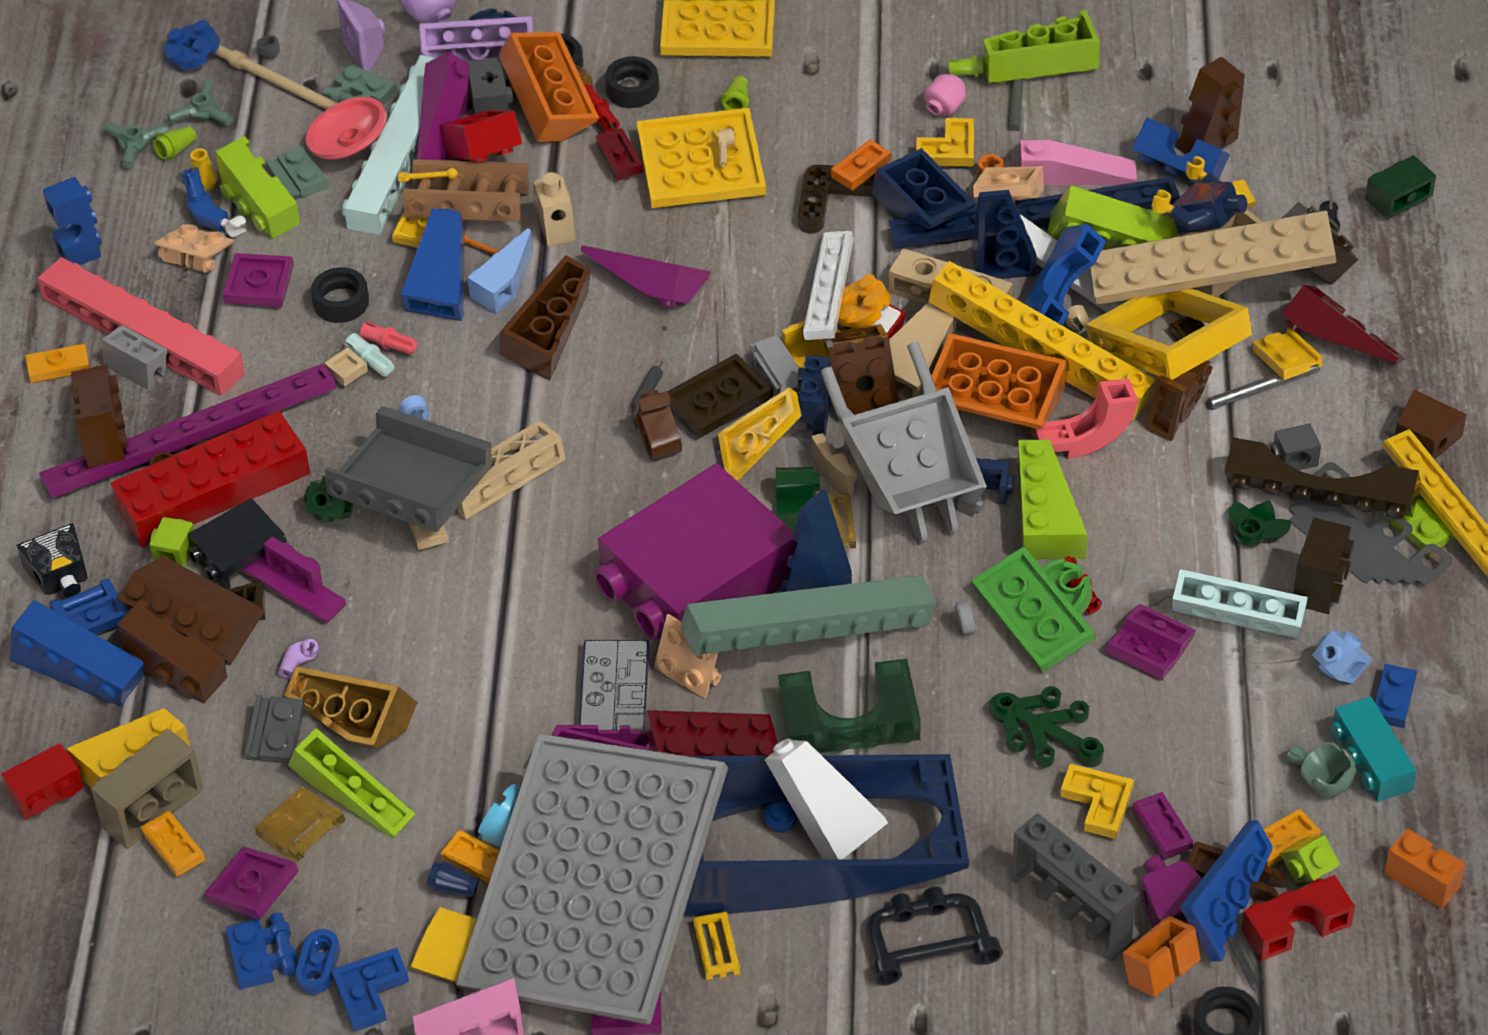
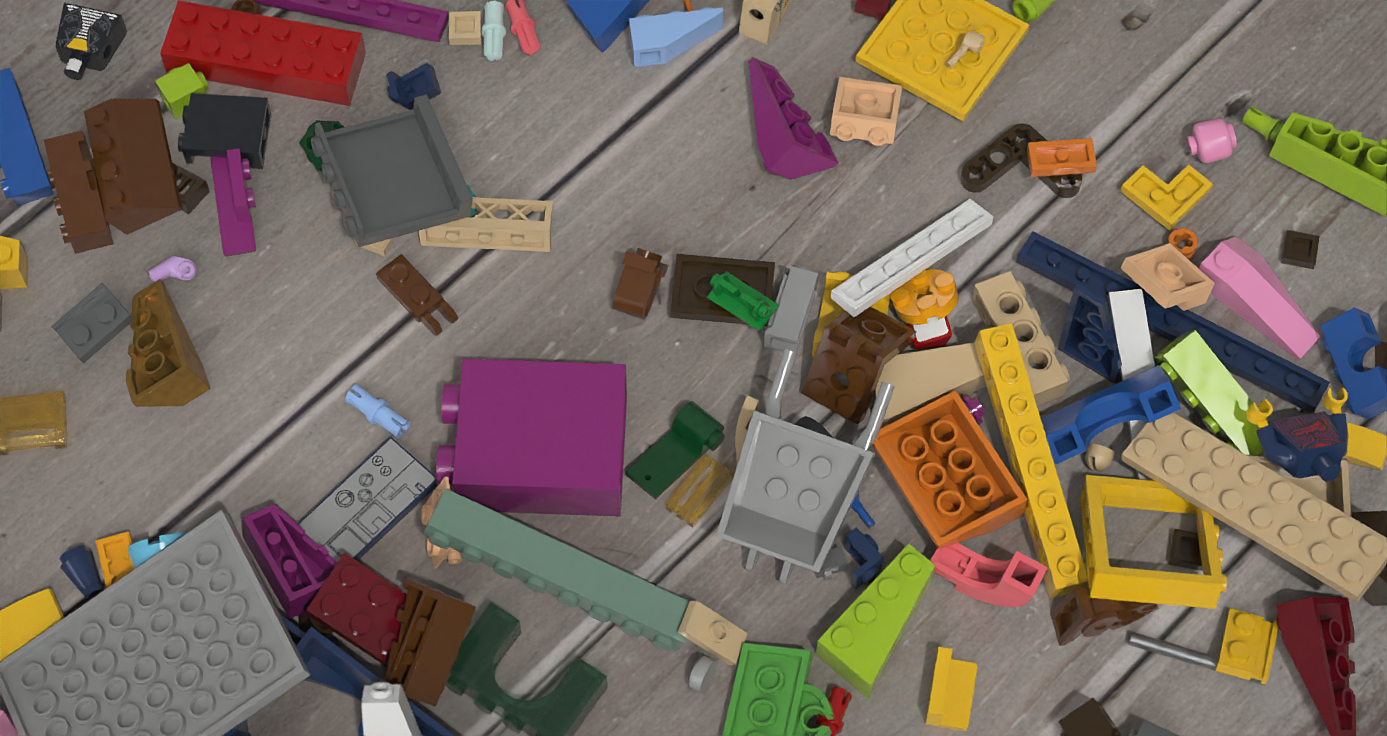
camera: 40 degrees right, 15 degrees up
blue plate [49,578,128,635] -> none
lime slope [288,728,416,838] -> none
light blue bush [399,395,430,420] -> none
reddish brown wedge [499,255,591,380] -> none
dark grey piece [631,361,663,417] -> none
yellow wing [717,387,802,481] -> none
dark blue wedge [781,490,852,592] -> none
dark blue plate [795,356,831,438] -> none
dark blue slope [871,148,976,229] -> none
dark grey bar [1009,79,1023,131] -> none
none -> light blue pin [345,384,410,439]
none -> reddish brown hinge [376,254,458,336]
none -> reddish brown wedge [385,577,476,707]
none -> dark blue bracket [386,63,441,110]
none -> tan plate [678,600,748,665]
none -> green hinge [707,271,779,332]
none -> light nougat plate [830,77,902,146]
none -> yellow panel [925,647,978,731]
none -> dark brown tile [1281,230,1320,269]

